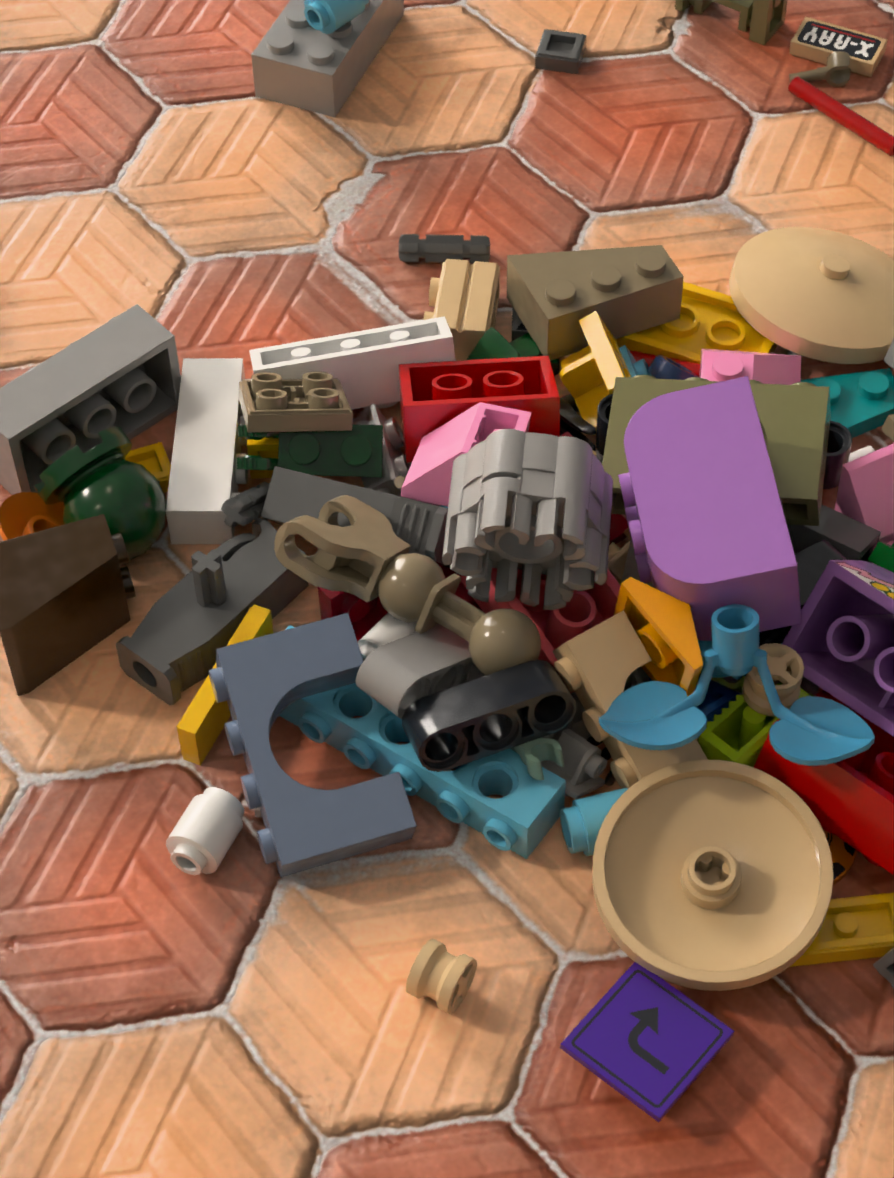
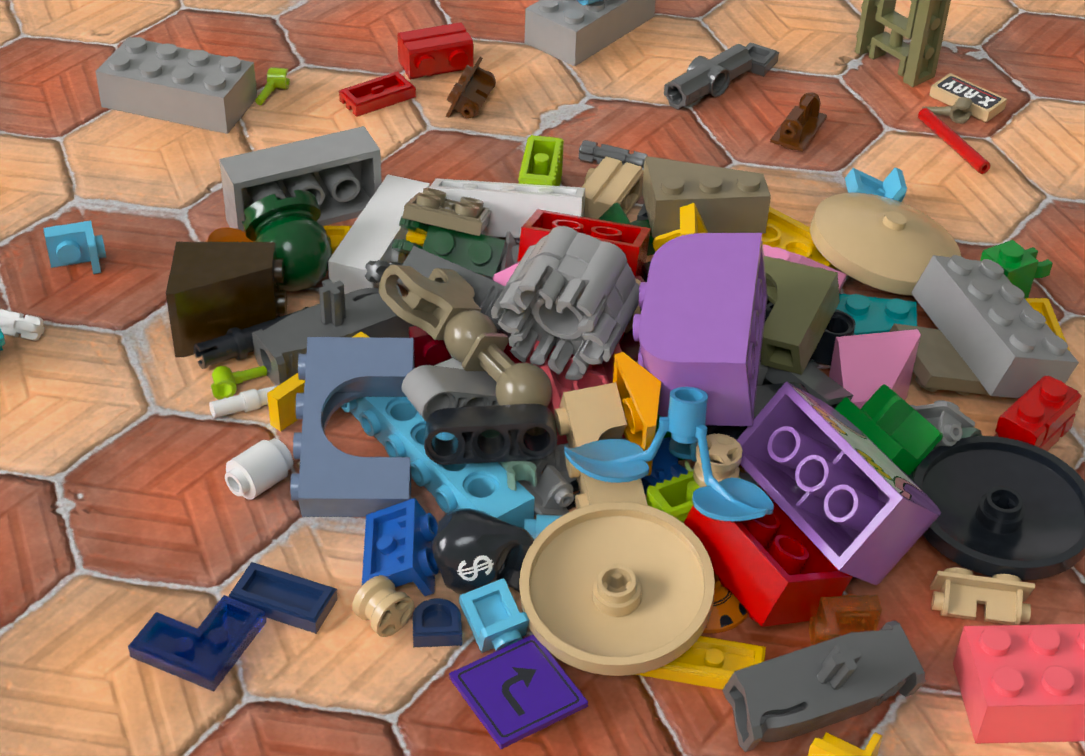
camera: 15 degrees right, 10 degrees down
none -> clear blue tile [128,595,266,692]
none -> black pin [193,307,309,369]
none -> white piece [209,385,278,418]
none -> lime hand [211,366,267,400]
none -> dark blue tile [229,562,338,634]
none -> red tile [339,71,416,117]
none -> blue bracket [362,498,439,596]
none -> red brick [397,22,474,79]
none -> dark blue tile [413,598,462,648]
none -> black piece [432,508,534,594]
none -> reddish brown hinge [446,57,496,118]
none -> medium azure bracket [459,578,529,653]
none -> lime brick [518,135,564,186]
none -> dark grey piece [664,44,753,110]
none -> reddish brown hinge [770,92,827,152]
none -> medium azure bracket [845,167,907,202]

